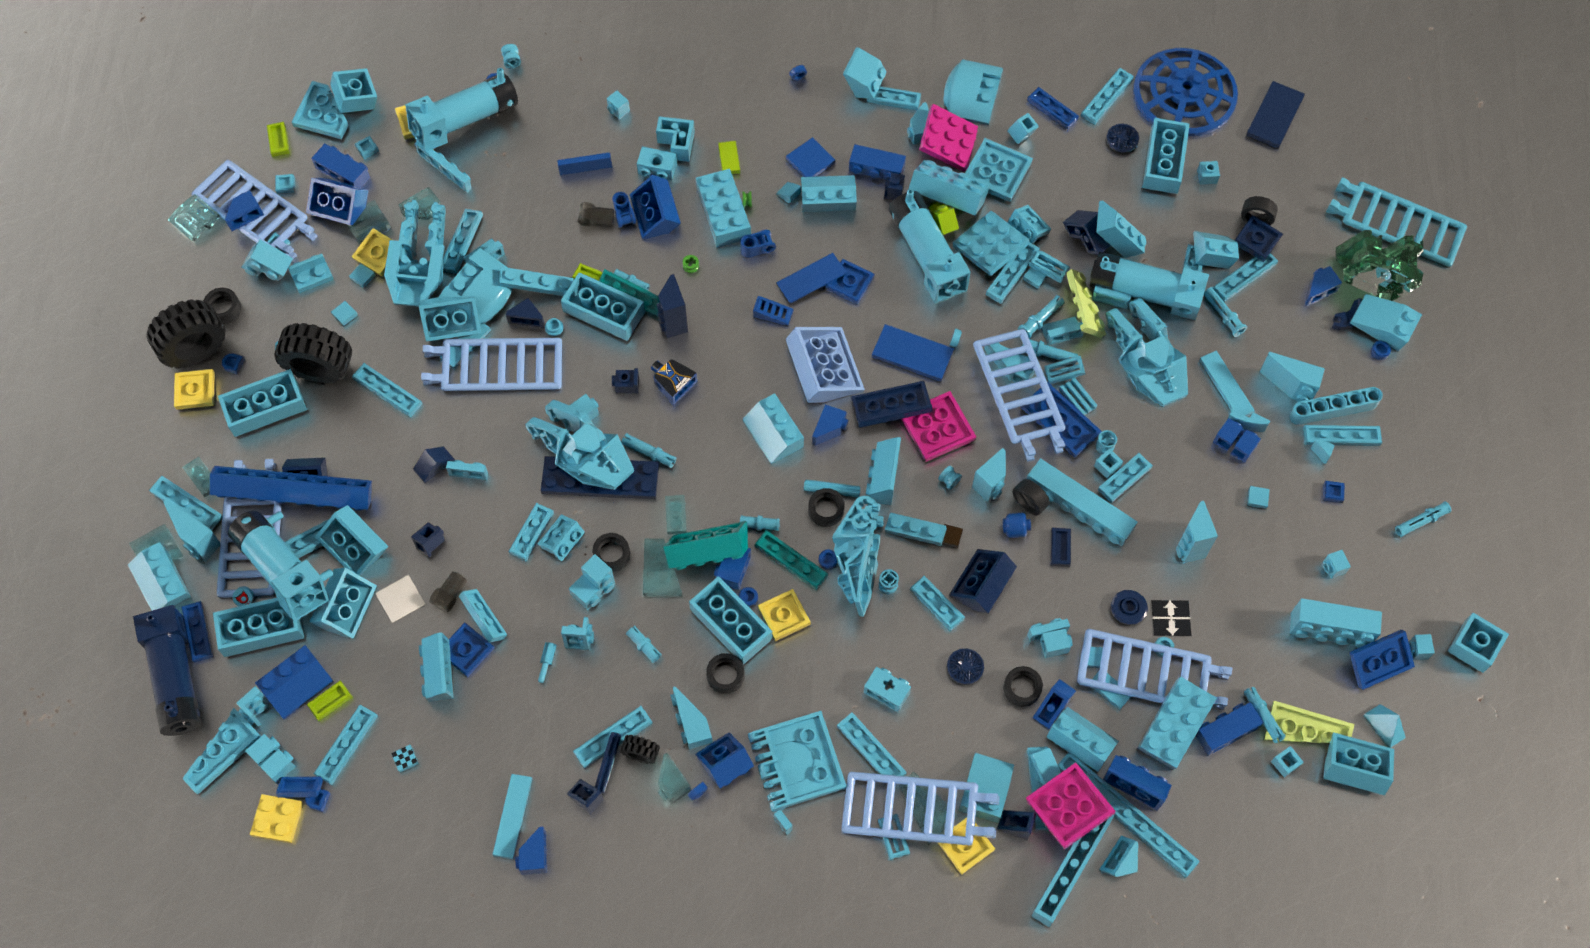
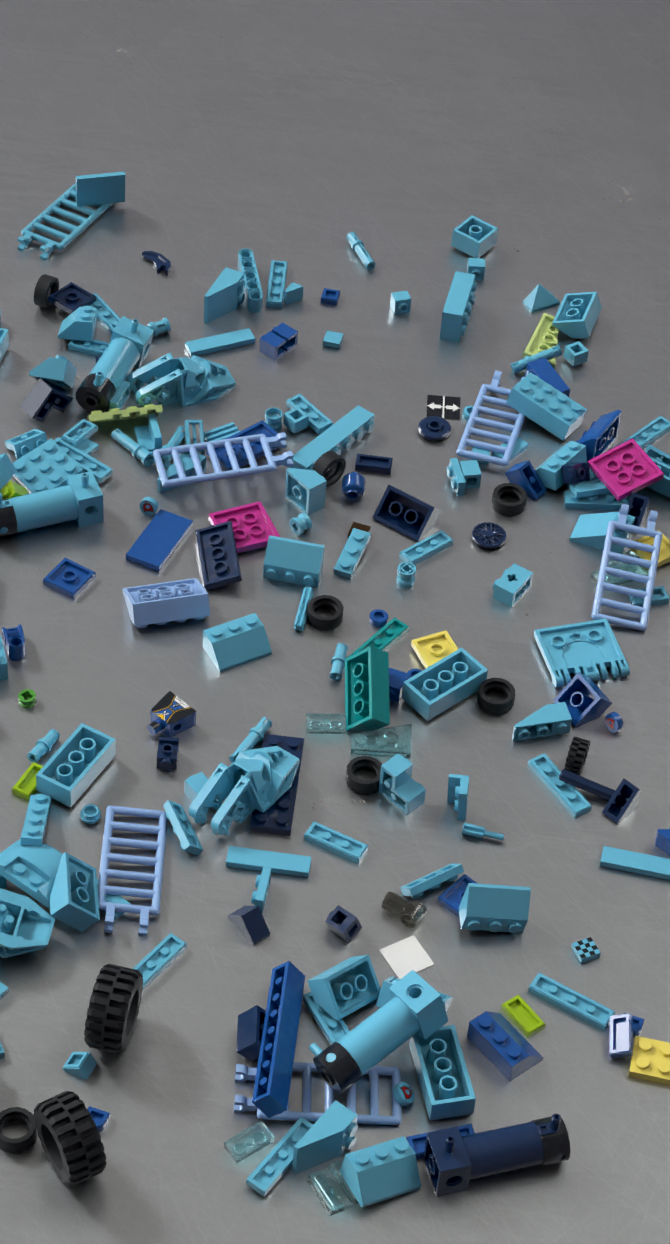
camera: 90 degrees left, 20 degrees down
light yellow plate [174,369,215,410] -> none
medium azure wing [182,708,261,795] -> none
medium azure brick [218,369,307,437] -> none
medium azure bracket [236,686,270,727] -> none
medium azure piece [246,734,296,784] -> none
medium azure tile [331,301,358,326] -> none
dark blue slope [506,298,545,328] -> none
medium azure bracket [537,514,585,561] -> none
teal tile [599,269,659,316] -> none
medium azure pin [626,626,662,663] -> none
dark blue slope [656,274,688,338] -> none
clear light blue slope [658,753,691,805] -> none
blue slope [753,296,793,326] -> none
medium azure tile [774,810,792,835] -> none
blue piece [776,253,847,304] -> none
blue slope [812,404,849,446] -> none
medium azure connector [832,495,884,617] -> none
medium azure plate [837,712,907,784] -> none
medium azure slope [1176,501,1218,564] -> none
medium azure slope [1227,409,1270,432] -> none
blue slope [1305,266,1342,306] -> none
clear green piece [1336,230,1424,301] -> none
blue plate [1349,629,1415,690] -> none
medium azure slope [1350,294,1422,351] -> none
blue tile [1371,341,1391,360] -> none
none -> medium azure tile [76,172,125,206]
none -> medium azure plate [163,800,203,855]
none -> medium azure tile [226,846,312,877]
none -> dark blue brick [562,462,590,483]

